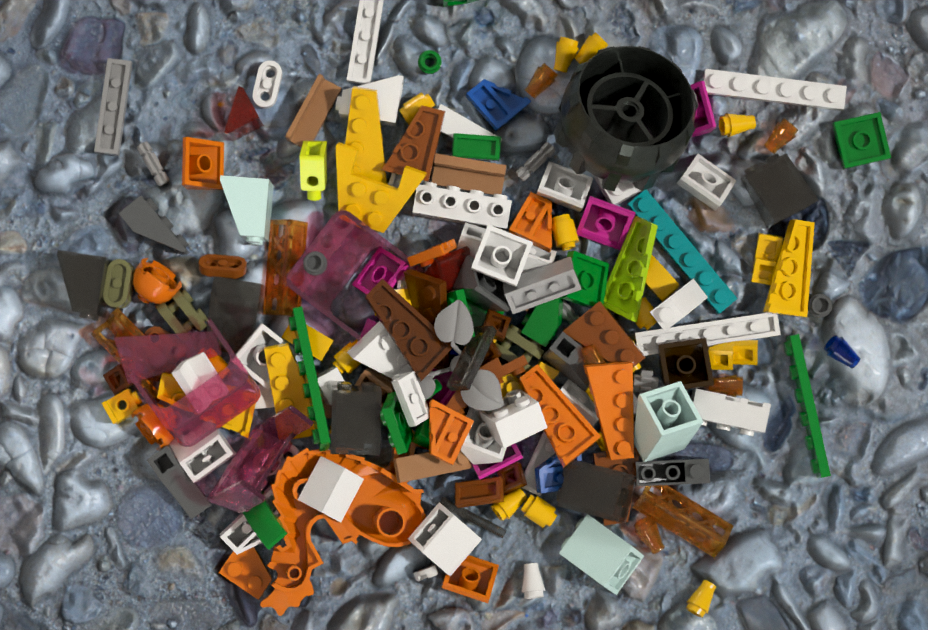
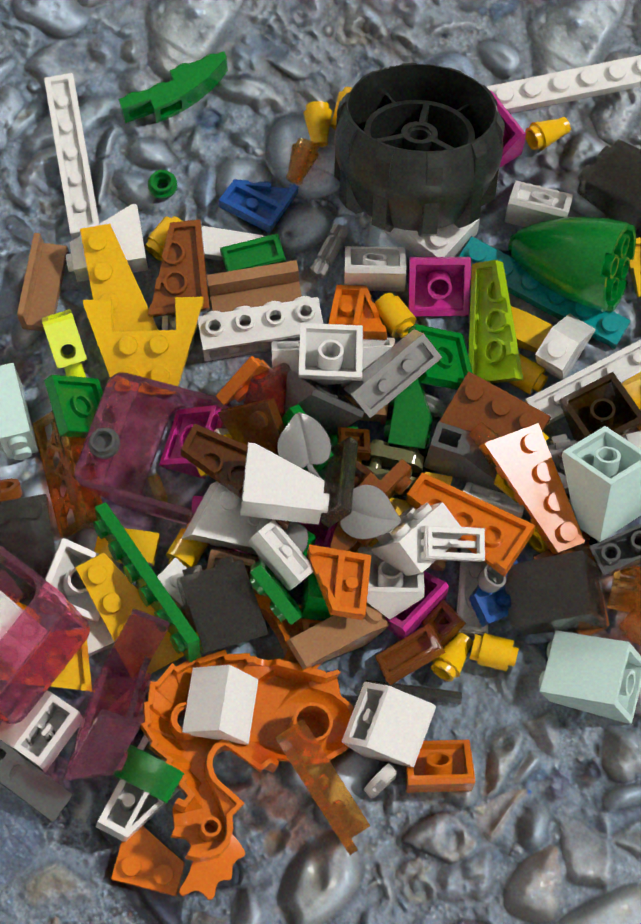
camera: 15 degrees left, 15 degrees down
white cone [522,563,546,599] -> none
clear orange cone [764,118,798,154] -> none
none -> green plate [44,375,114,438]
none -> clear yellow tile [146,474,169,507]
none -> white slope [240,442,329,524]
none -> clear orange fence [275,719,370,855]
none -> white tile [421,525,485,562]
none -> light grey hinge [477,565,506,593]
none -> green cylinder [508,217,636,312]

